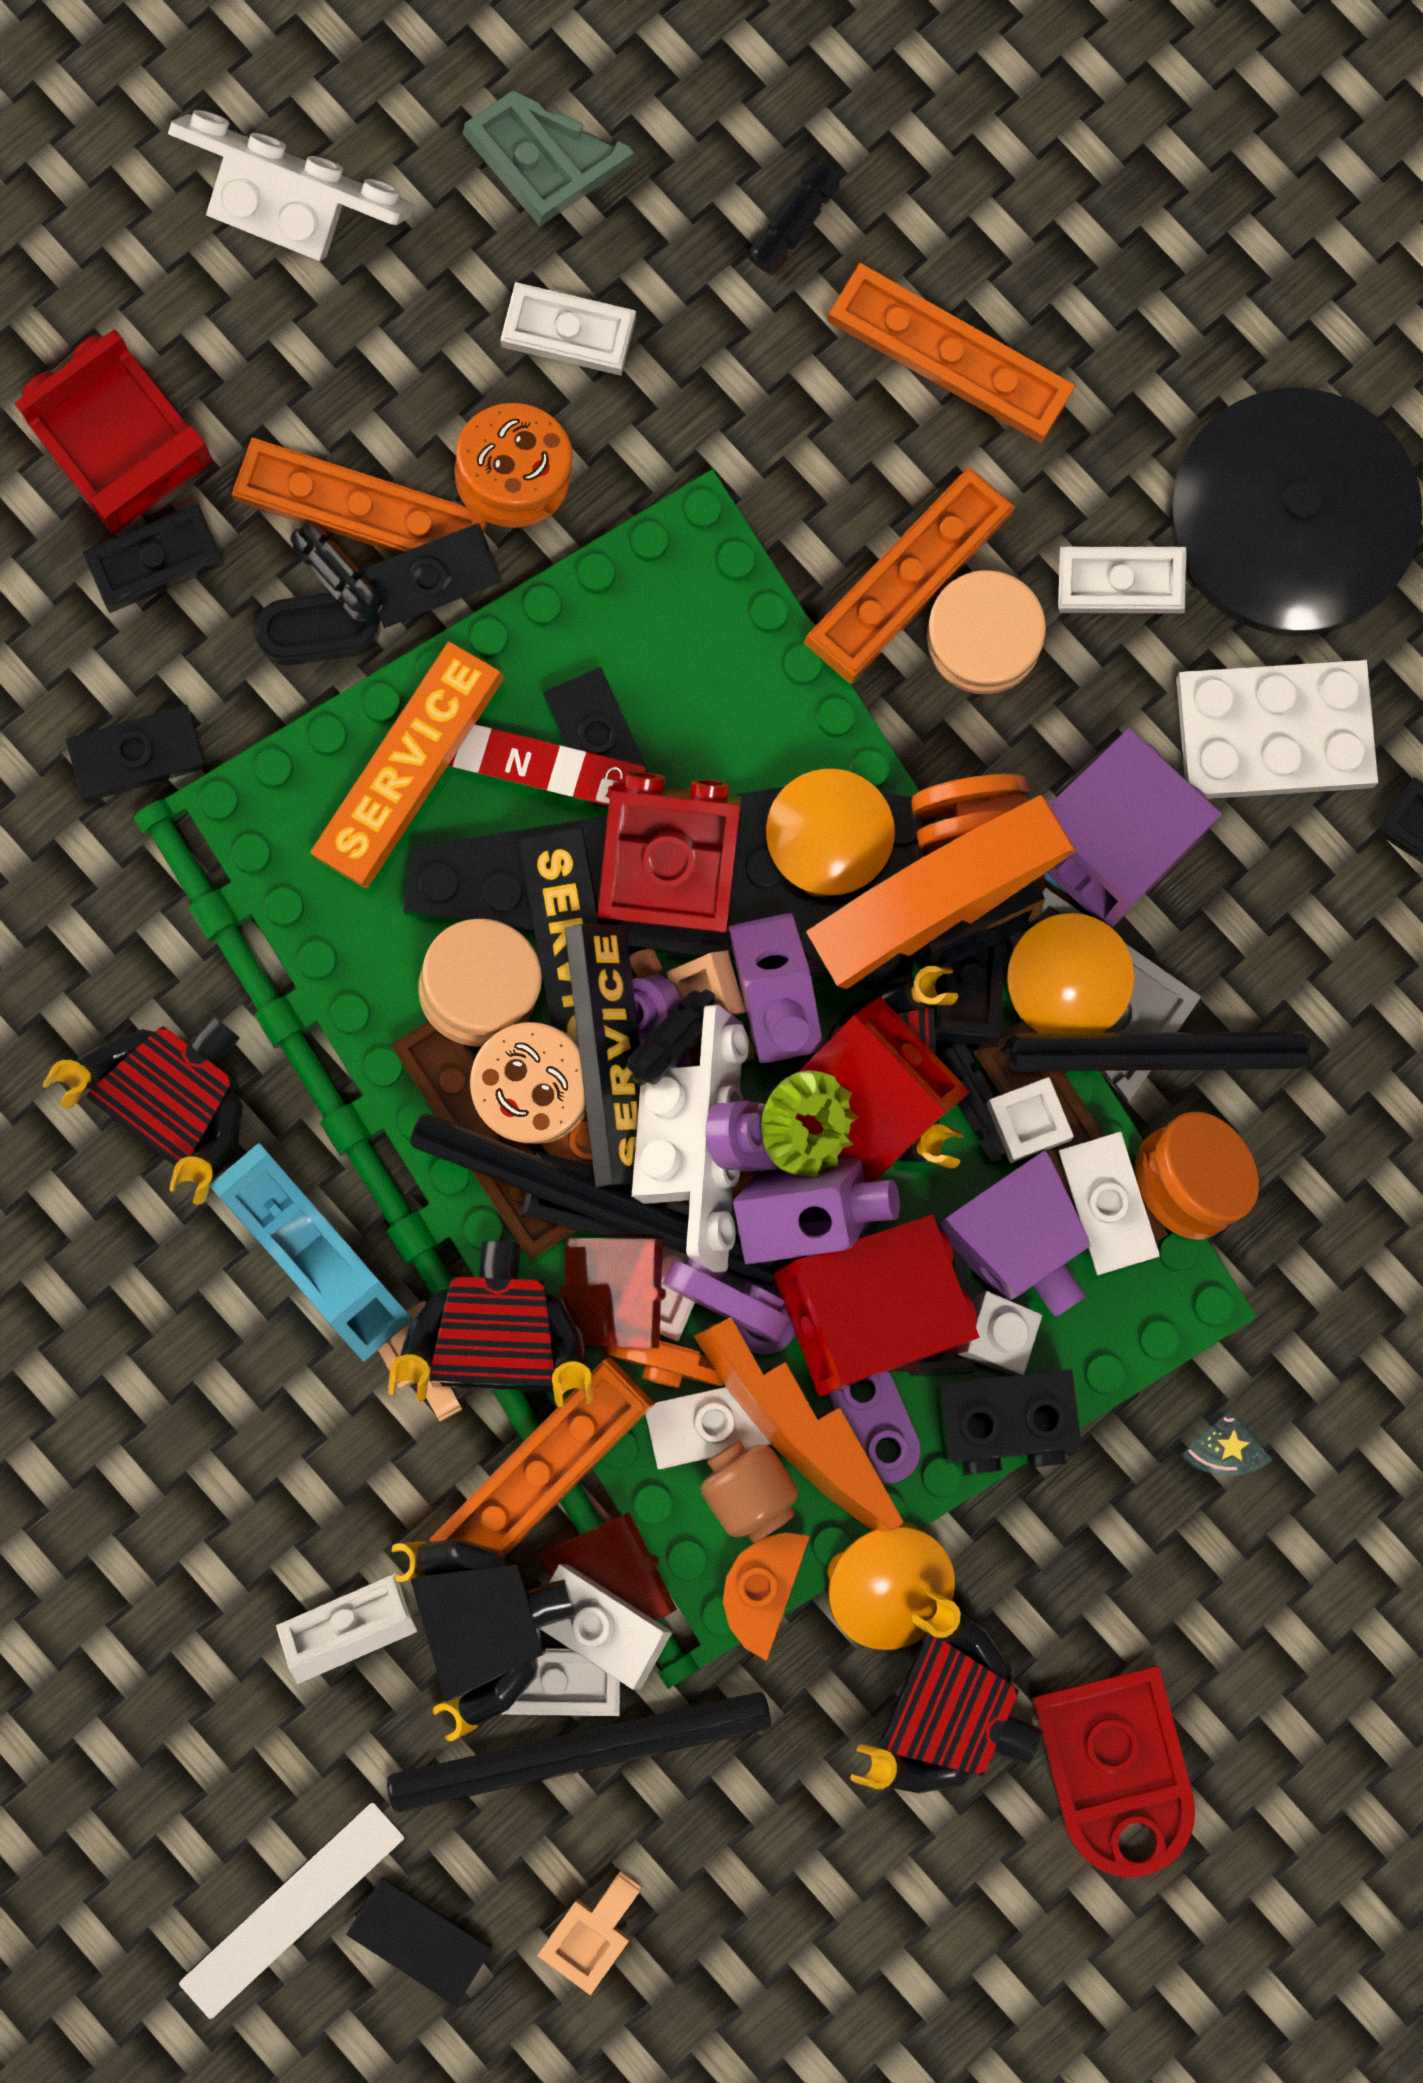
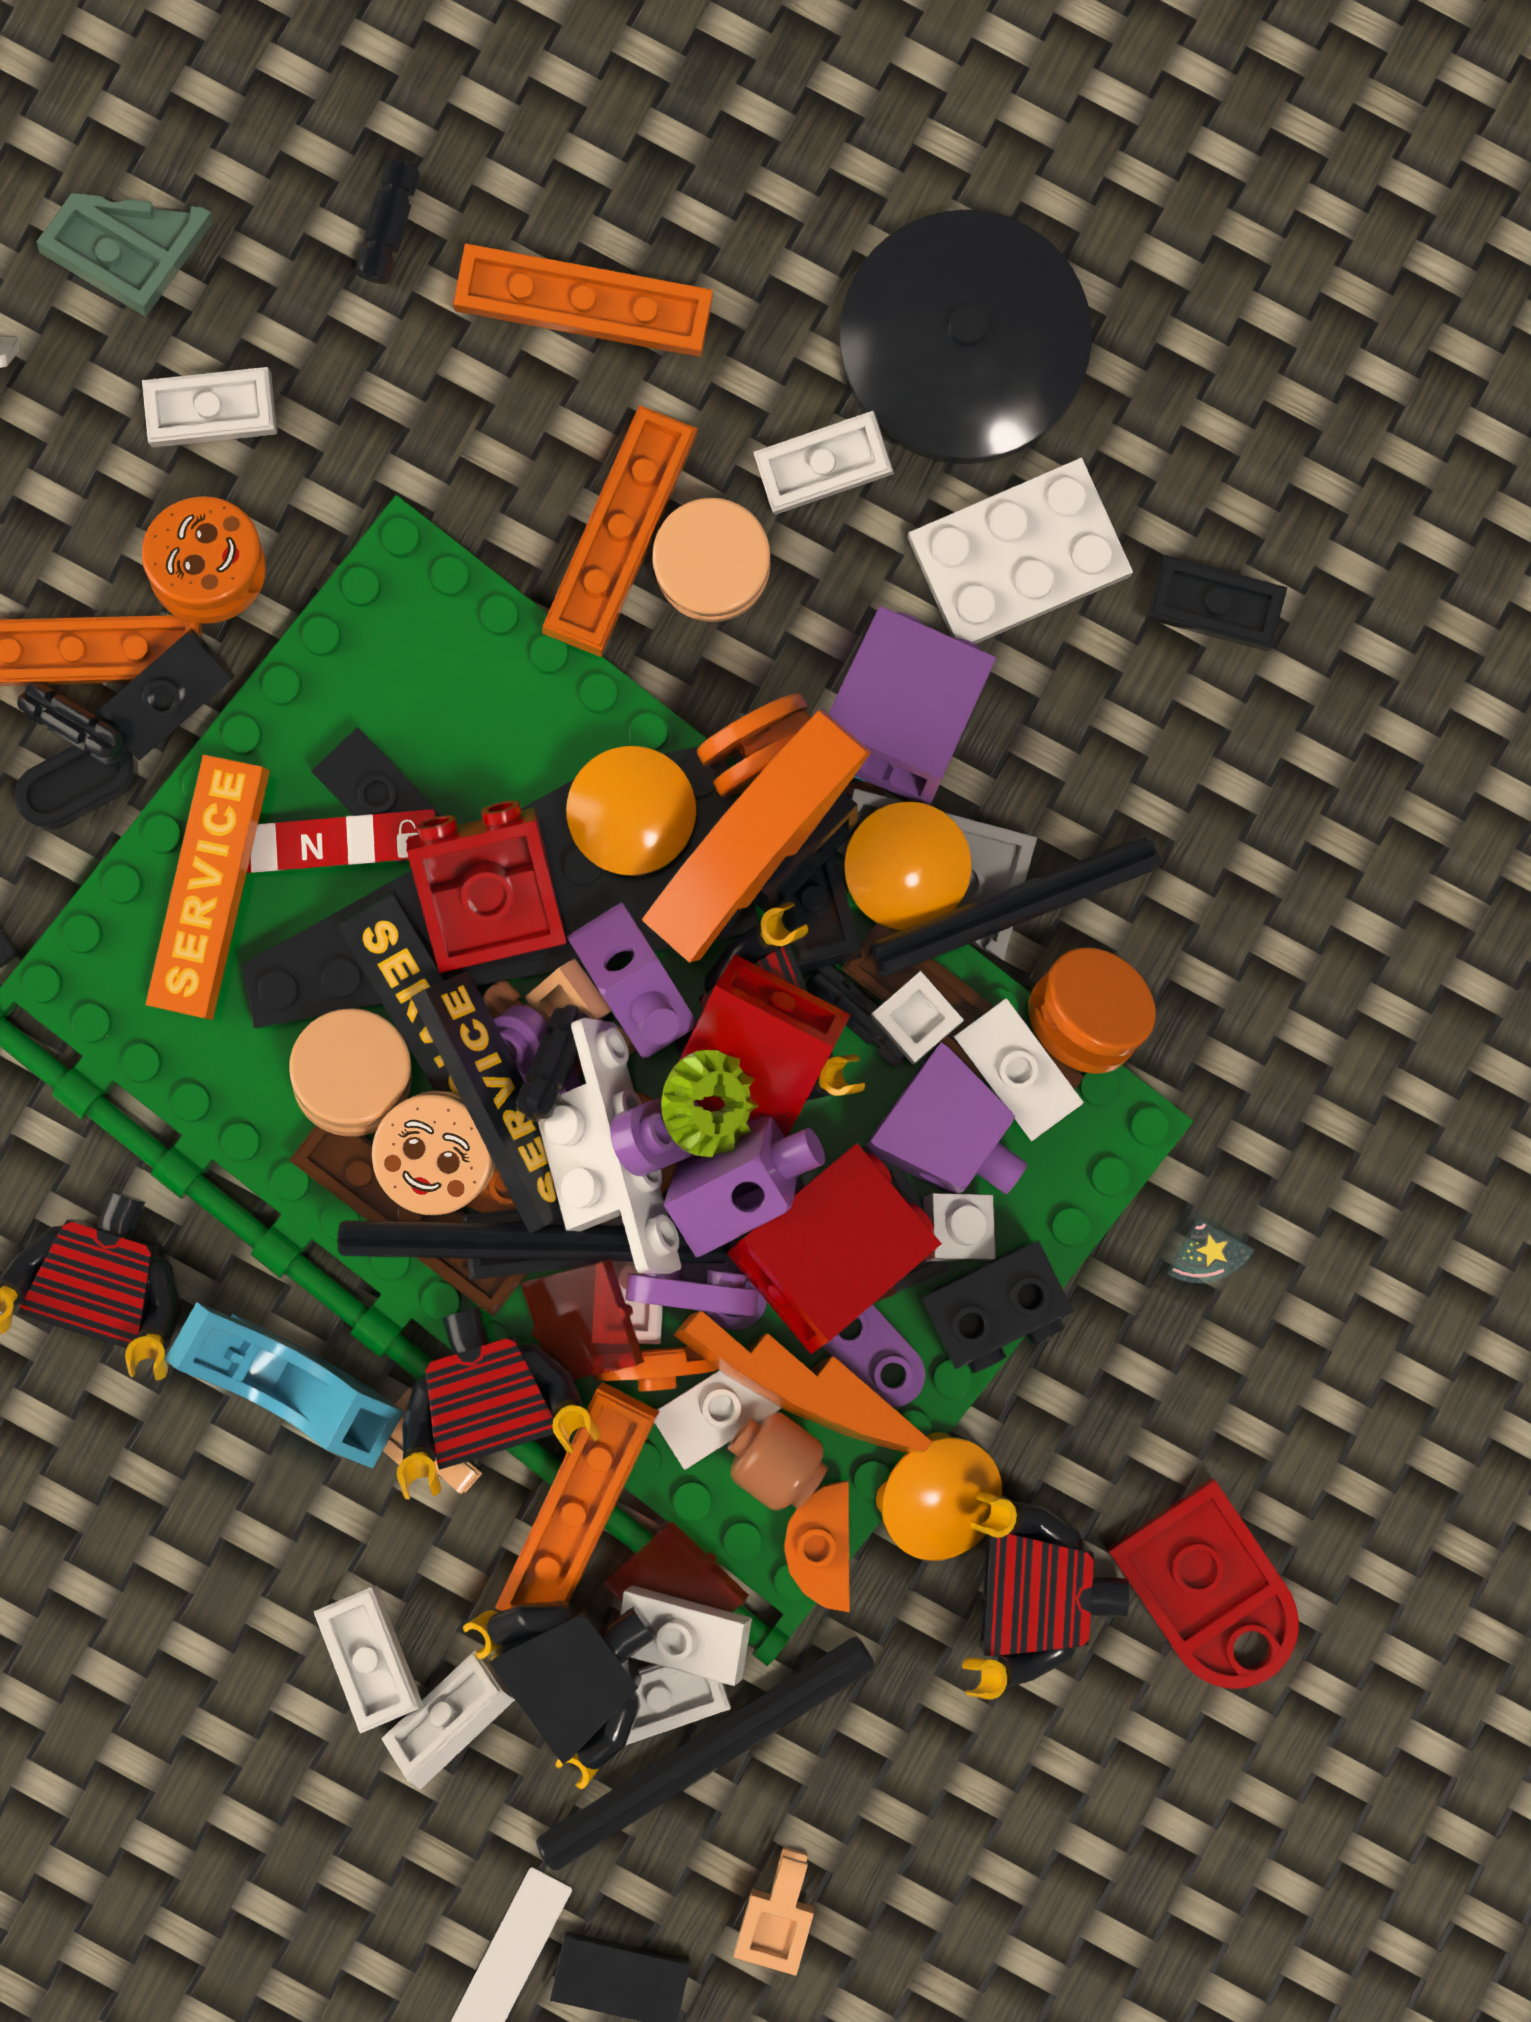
camera: 15 degrees left, 5 degrees up
none -> white plate [314,1586,424,1733]

